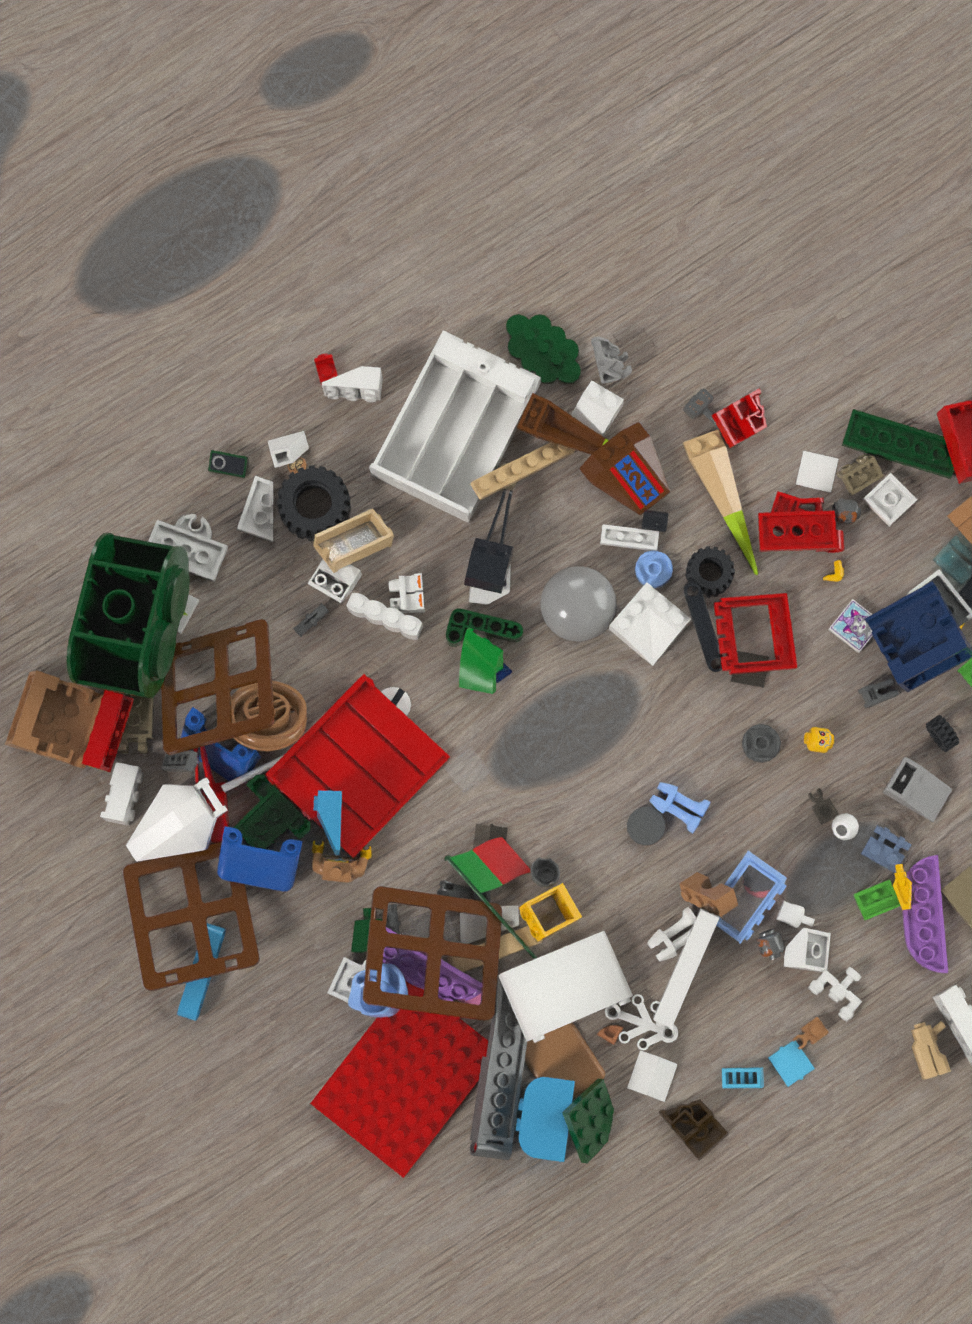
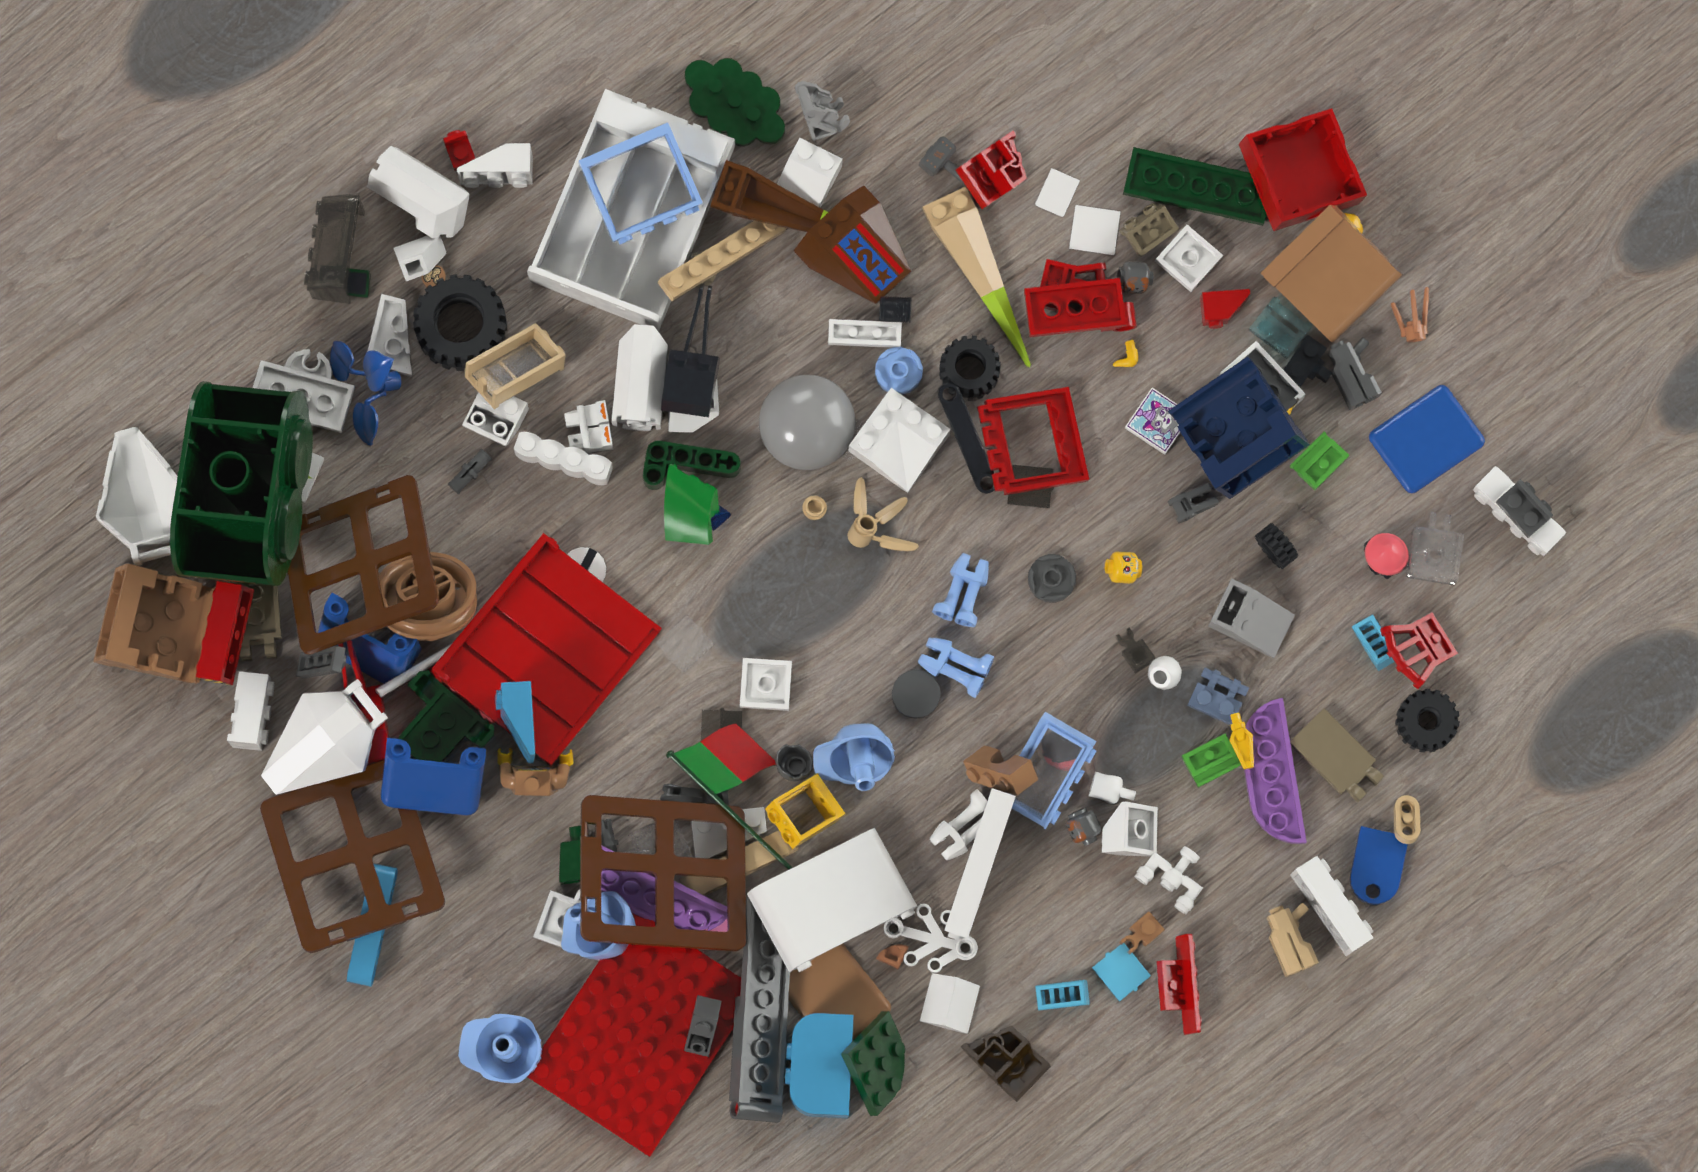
camera: 15 degrees left, 0 degrees up
none -> white windscreen [96,427,178,566]
none -> clear smoke windscreen [304,194,365,304]
none -> blue plant [330,341,402,446]
none -> white brick [367,146,470,238]
none -> light blue piece [458,1014,542,1083]
none -> light blue window [578,123,703,244]
none -> white brick [612,324,668,431]
none -> dark grey slope [684,995,722,1057]
none -> white plate [740,658,792,711]
none -> tan plate [803,496,827,520]
none -> light blue piece [813,723,895,791]
none -> tan plant [848,477,919,551]
none -> light blue piece [932,553,989,627]
none -> white sticker [1035,168,1080,217]
none -> red bracket [1156,934,1202,1035]
none -> red slope [1200,289,1251,329]

